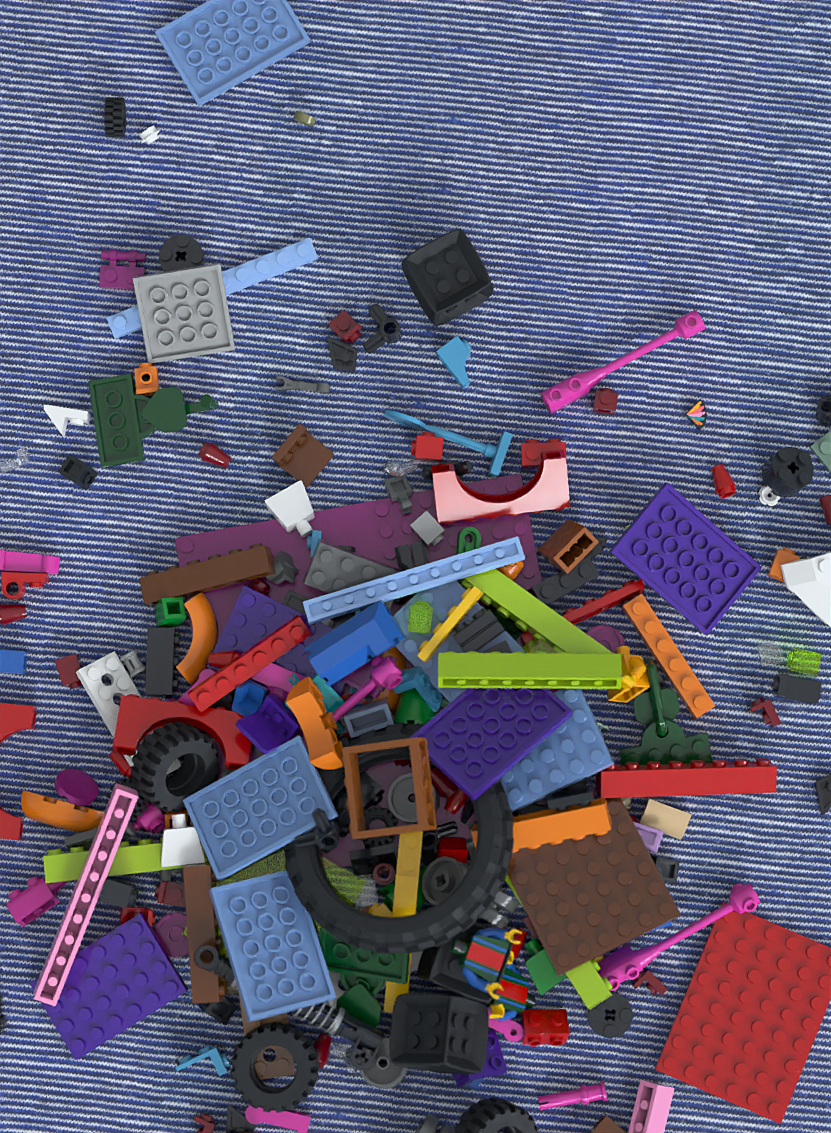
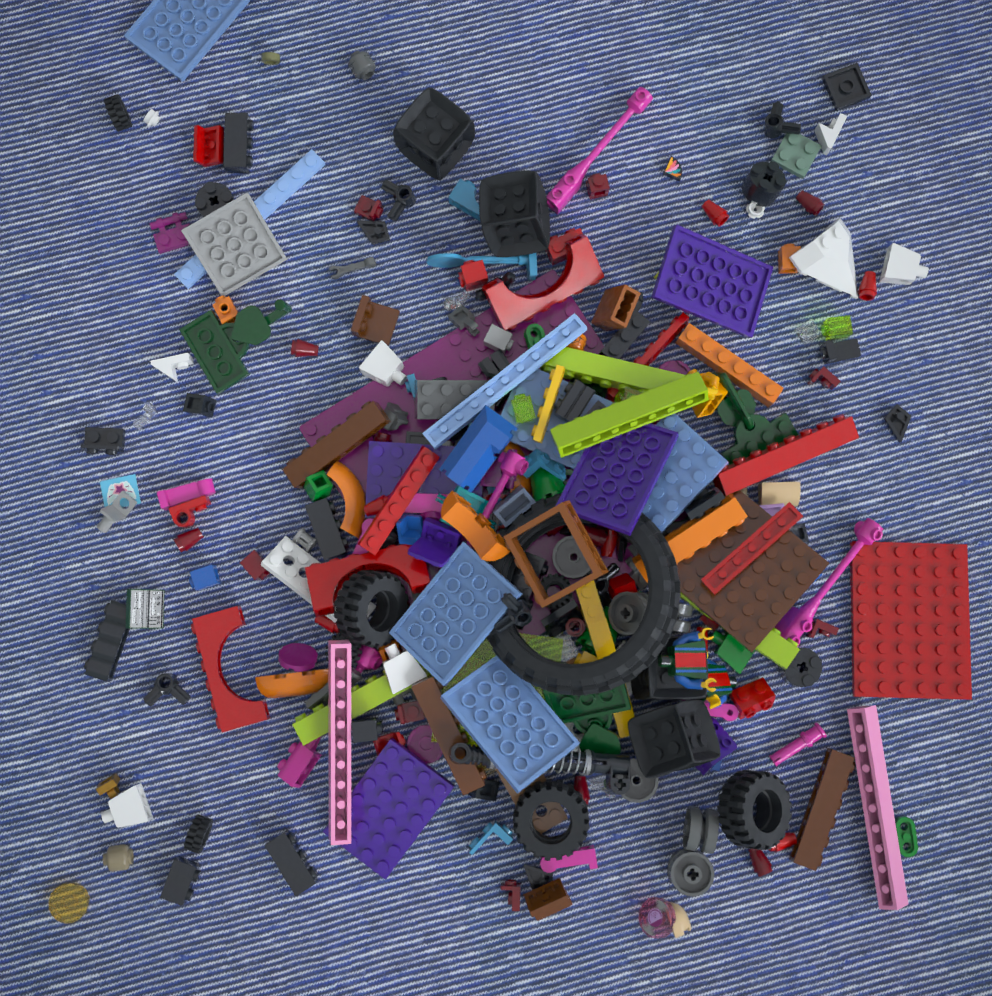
camera: 25 degrees left, 0 degrees up
none -> red bracket [193,125,224,167]
none -> black brick [224,113,254,174]
none -> dark grey head [348,51,376,80]
none -> black piece [479,170,550,257]
none -> red plate [701,502,803,595]

